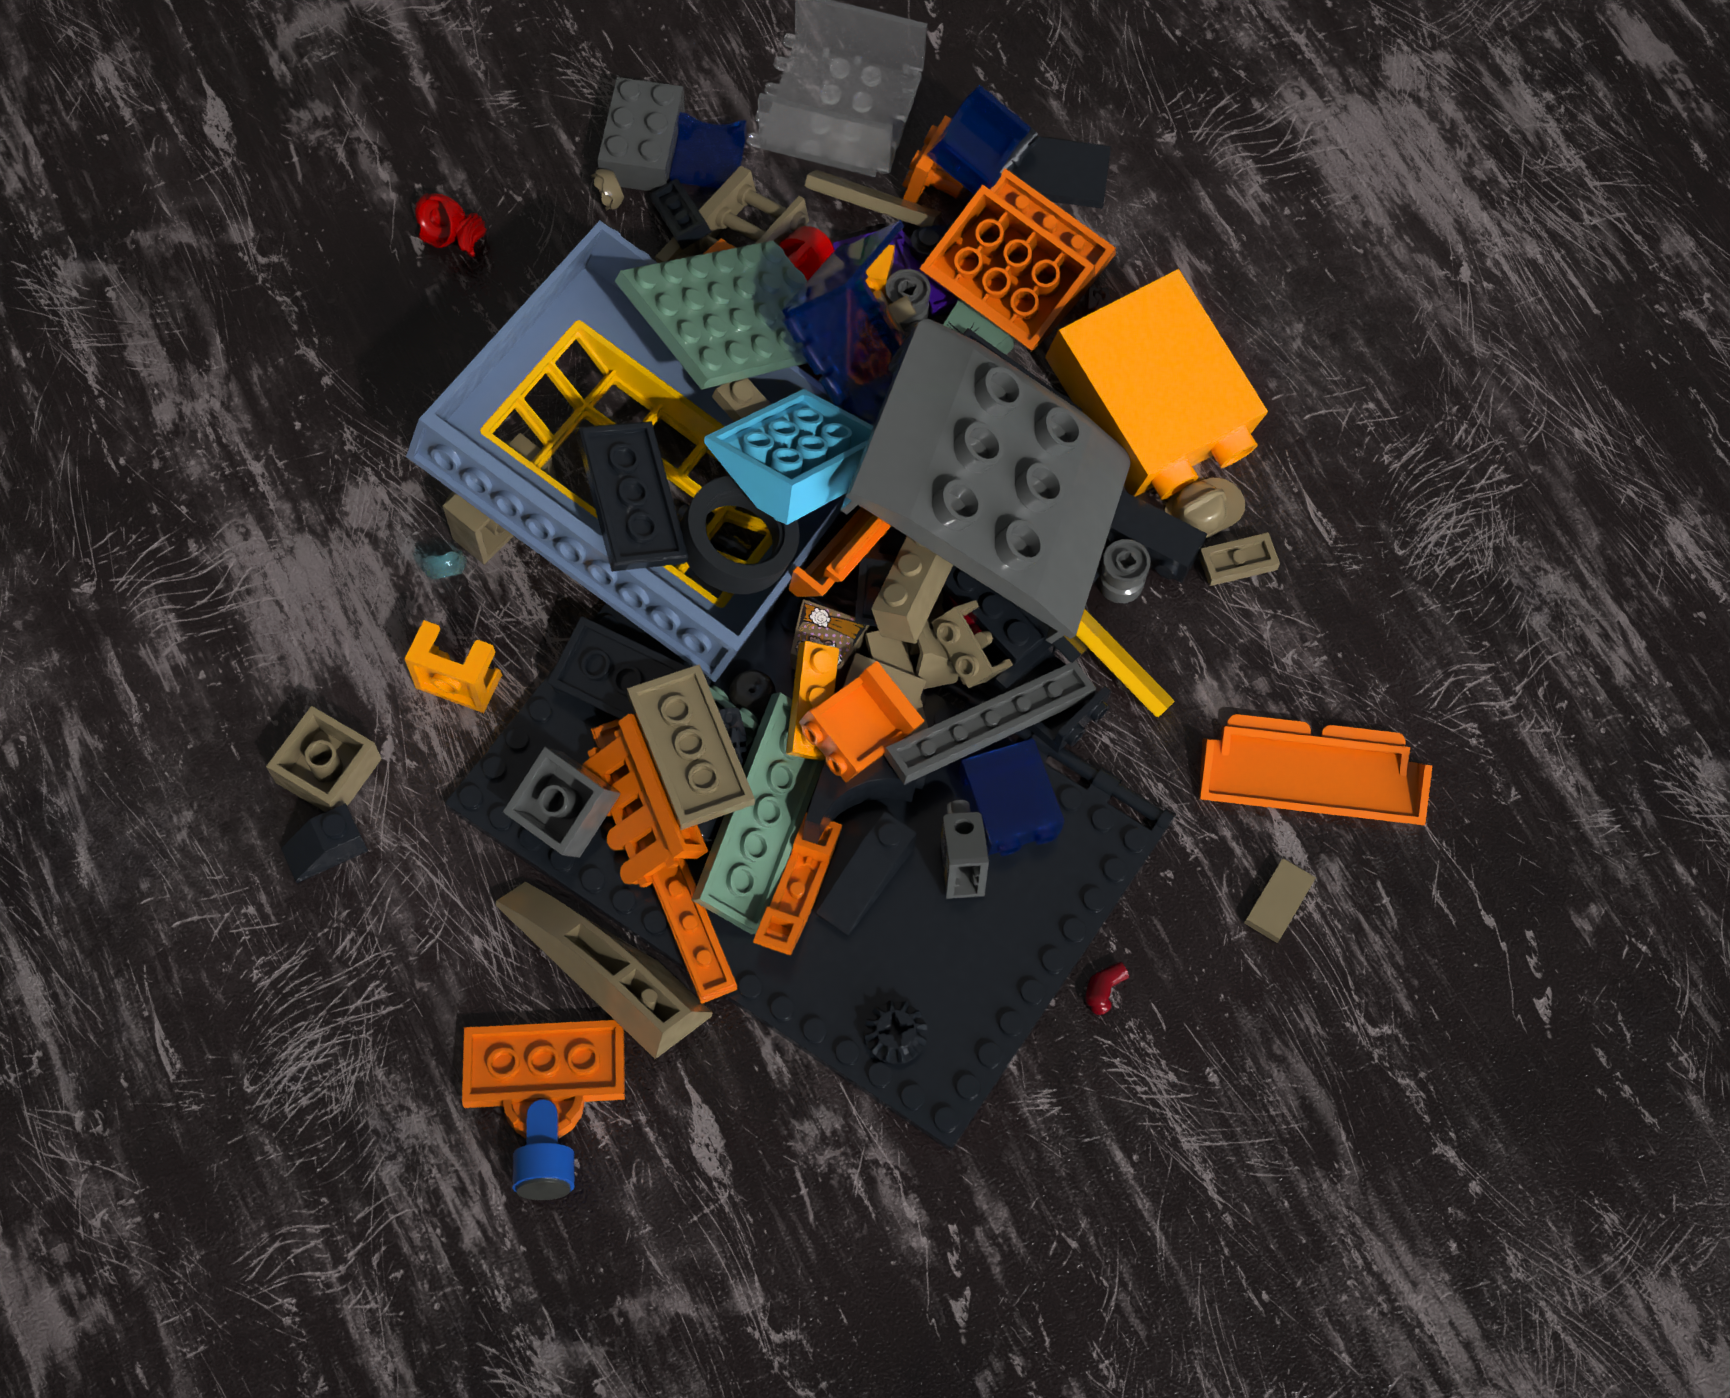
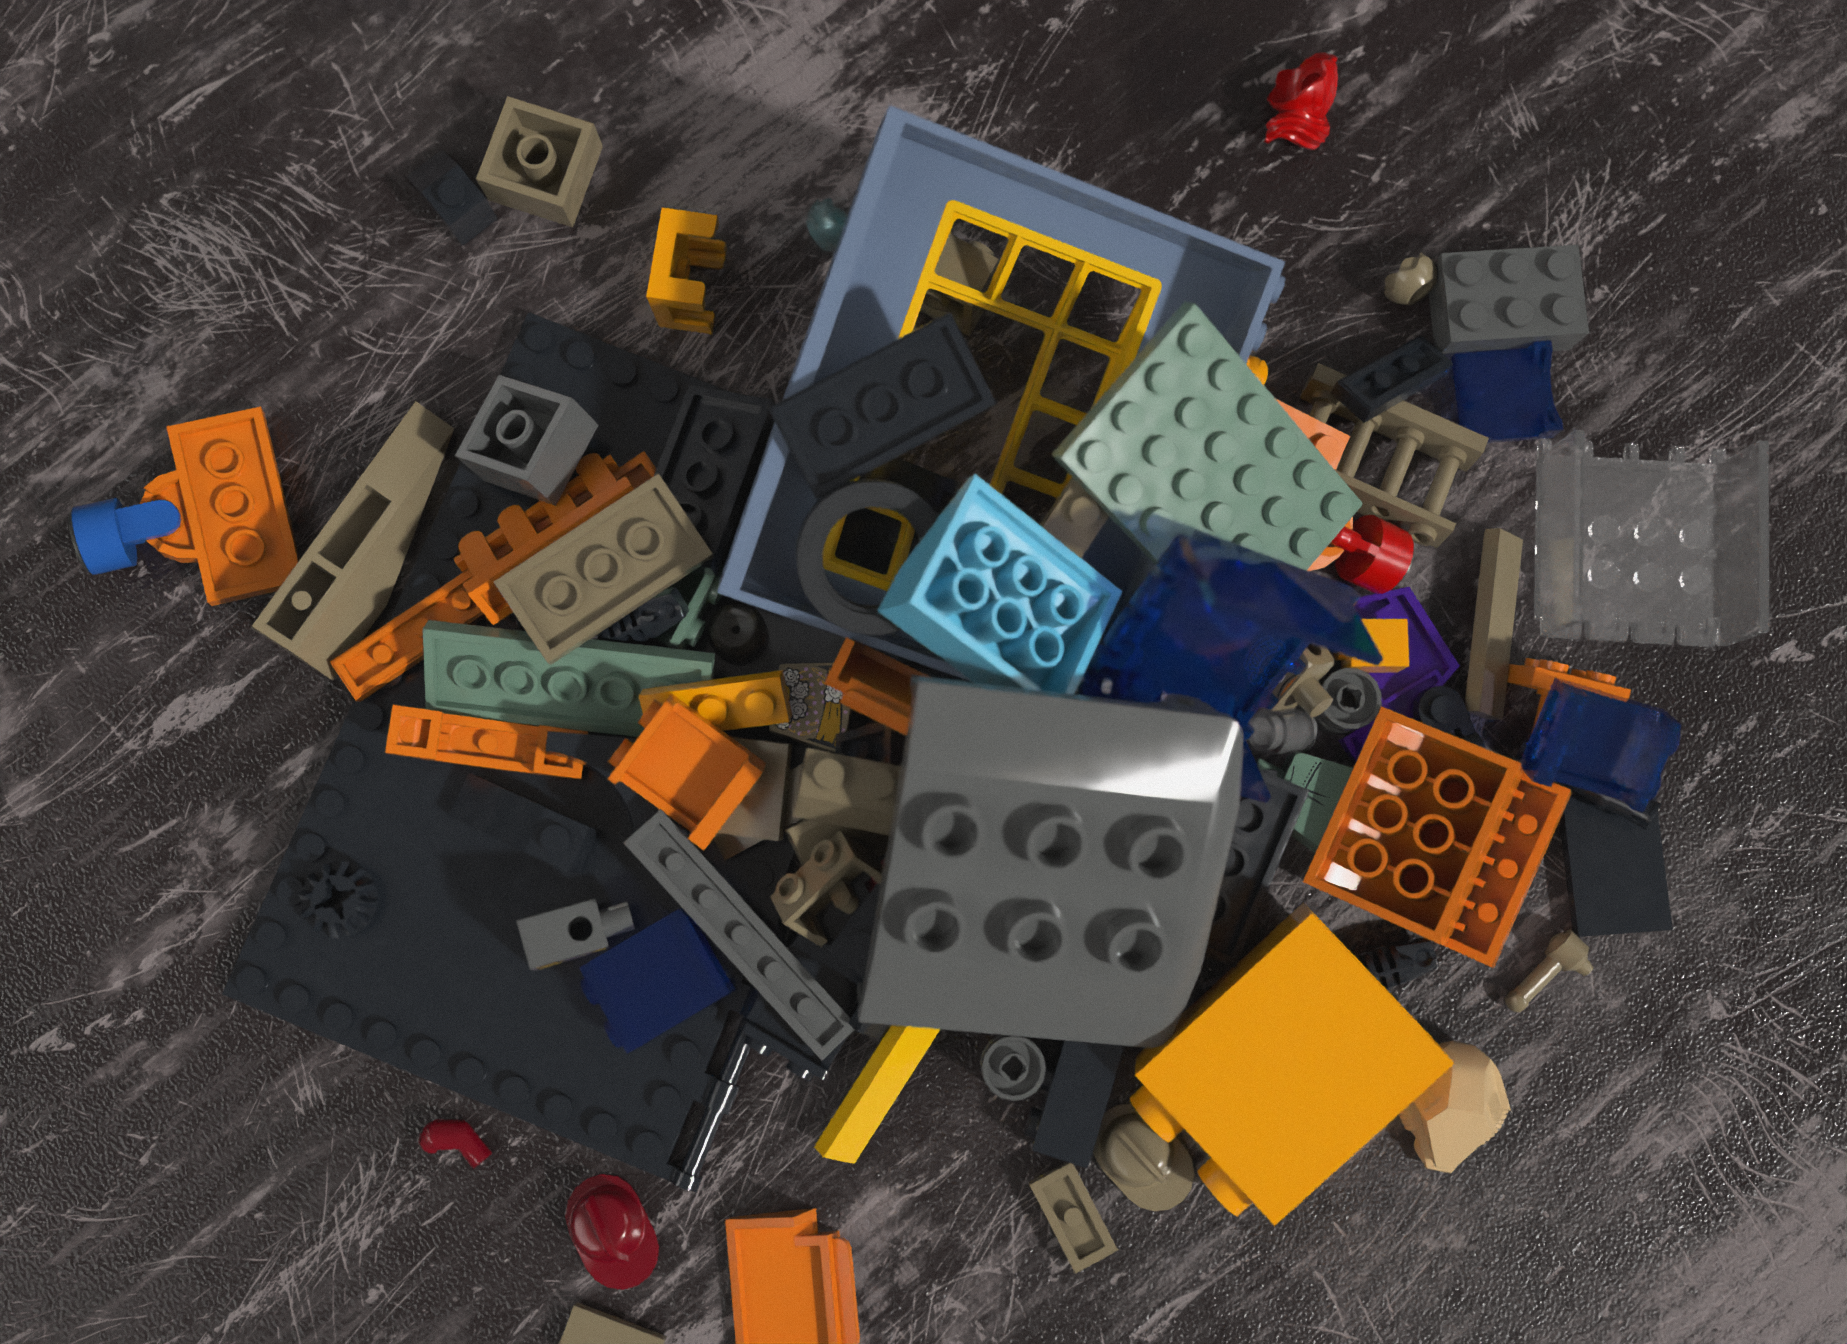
camera: 80 degrees right, 15 degrees up
none -> dark red piece [565,1174,659,1290]
none -> tan helmet [1399,1041,1511,1173]
none -> dark tan piece [1504,929,1594,1013]

